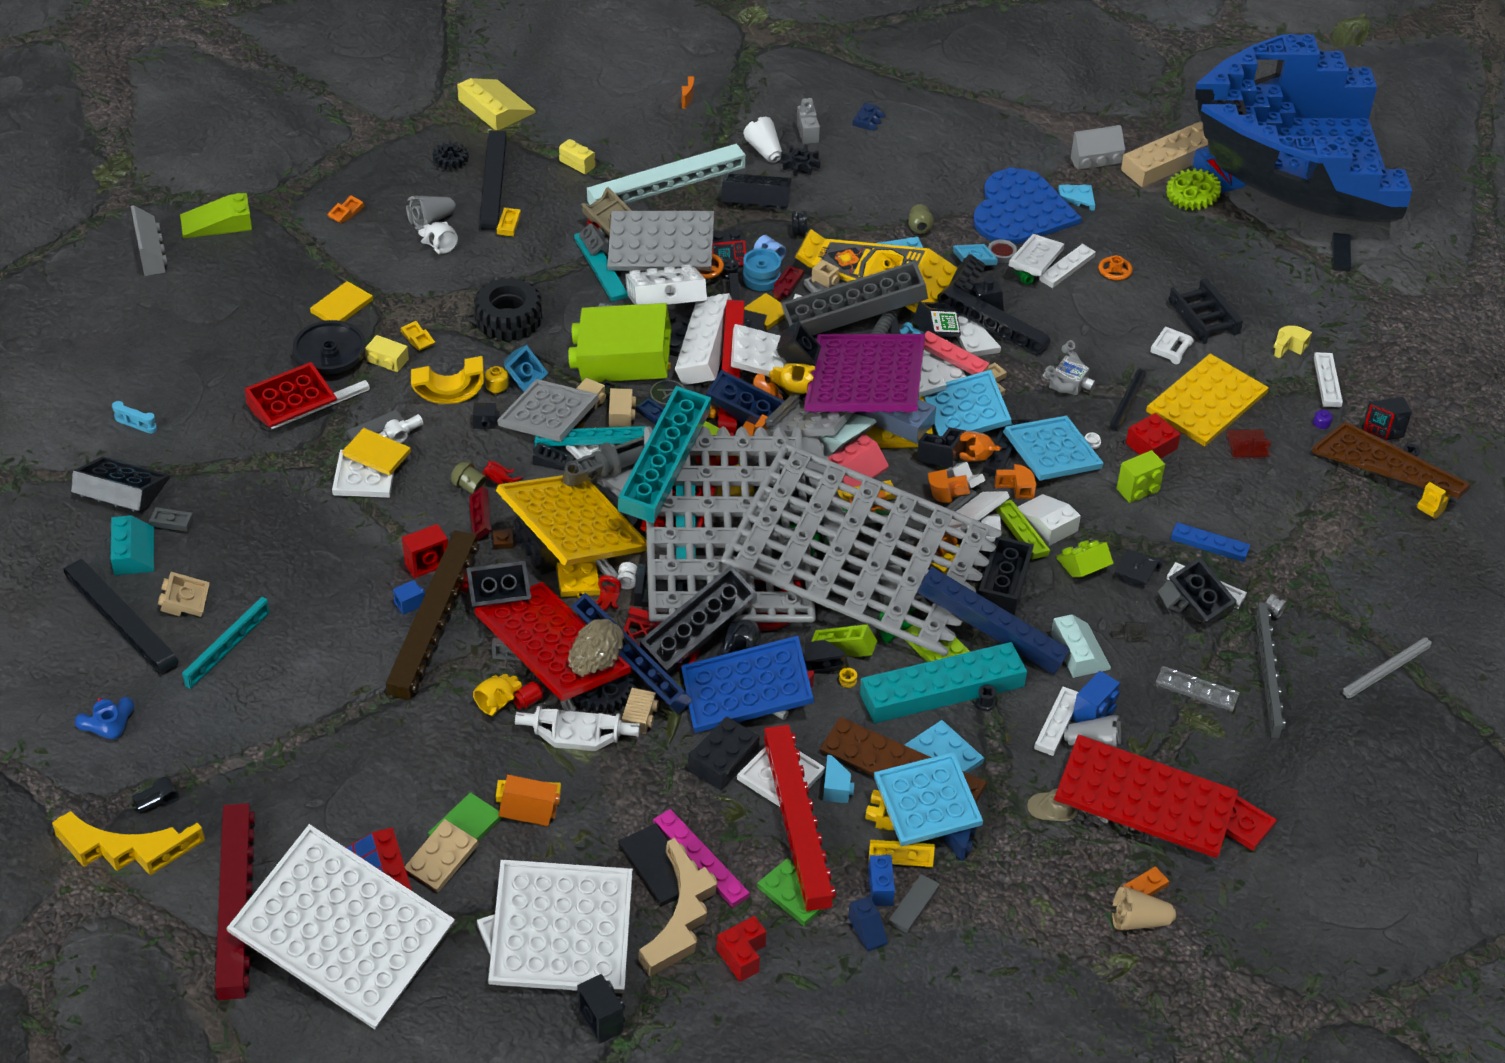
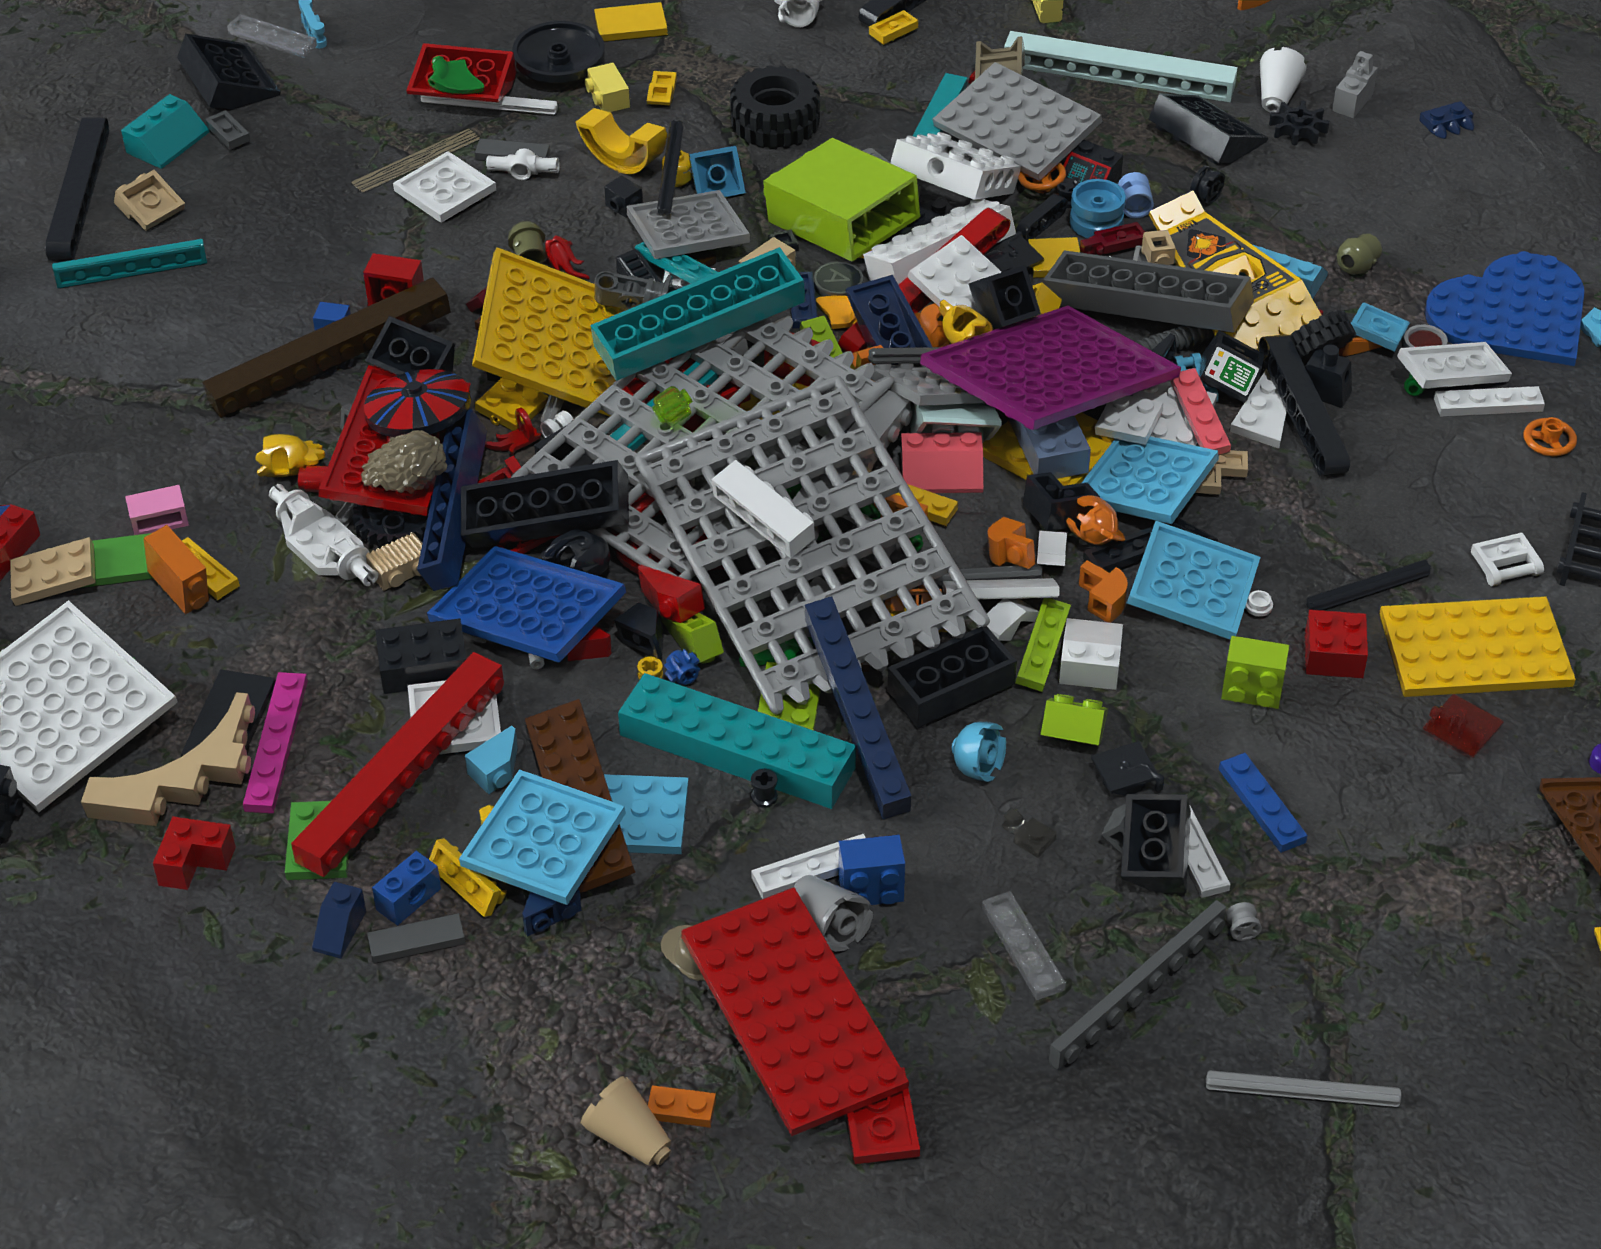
camera: 45 degrees right, 0 degrees up
yellow tile [342,428,411,476] -> none
tan brick [576,378,606,409] -> none
dark grey bracket [579,223,609,256] -> none
light grey torso [1043,340,1096,395] -> none
light aqua slope [1051,615,1111,678] -> none
none -> bright pink piece [125,485,189,535]
none -> clear plate [227,14,317,58]
none -> dark tan sticker [352,129,480,192]
none -> dish [364,369,471,437]
none -> green arm [428,56,484,94]
none -> red slope [638,565,705,623]
none -> clear neon green head [651,386,693,426]
none -> black axle [657,120,684,215]
none -> blue gear [664,649,700,685]
none -> white brick [711,460,815,558]
none -> medium azure cylinder [952,722,1006,782]

